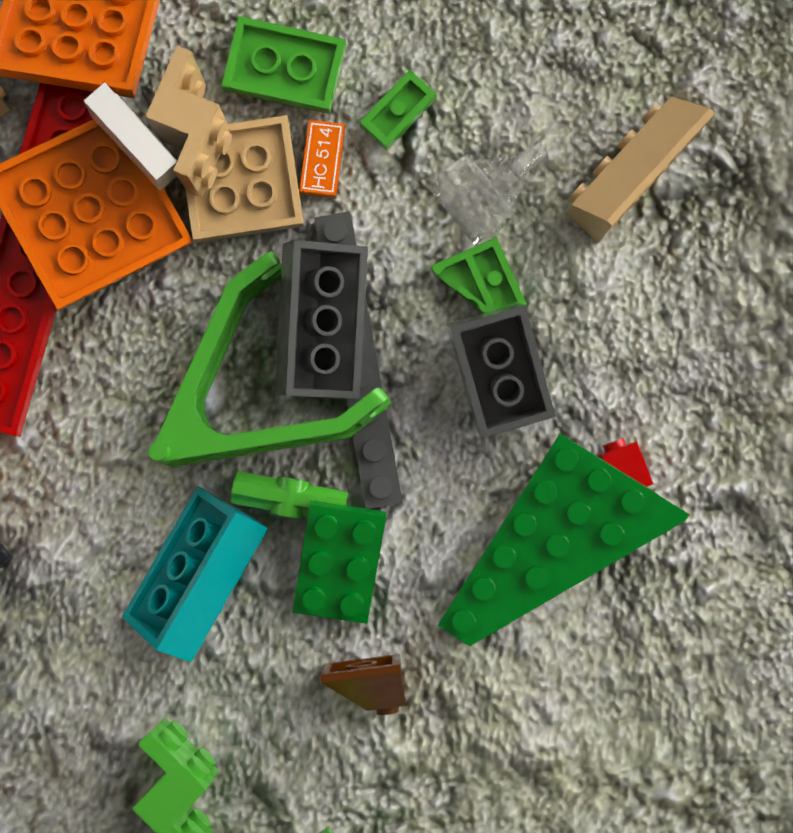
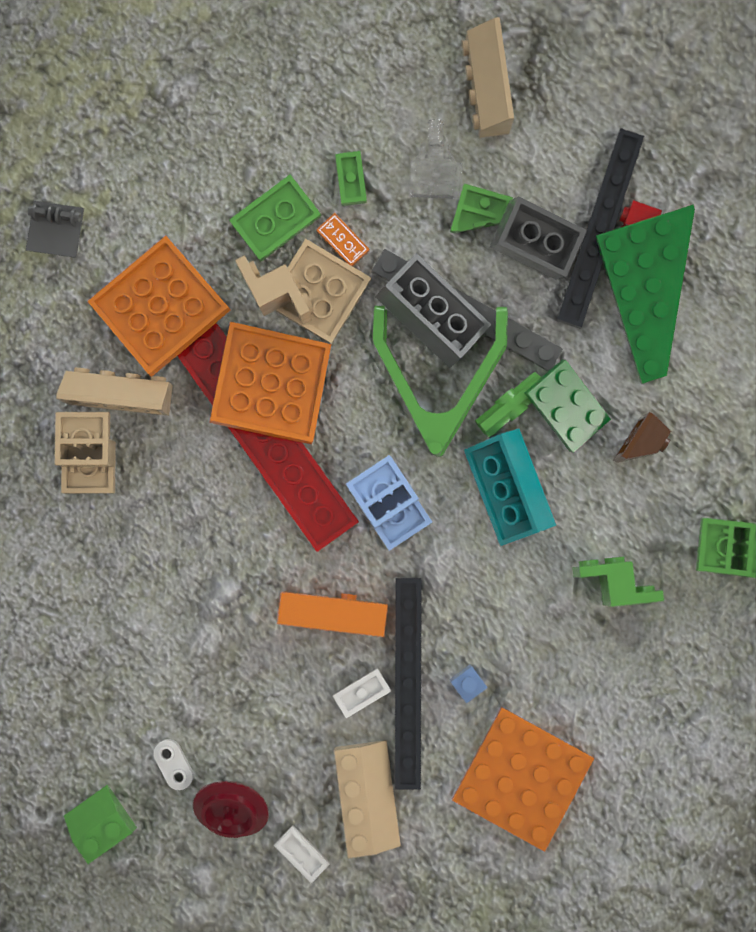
camera: 50 degrees left, 0 degrees up
white container [84,82,177,191] -> none
none -> light blue bracket [346,455,432,551]
none -> black plate [556,128,644,329]

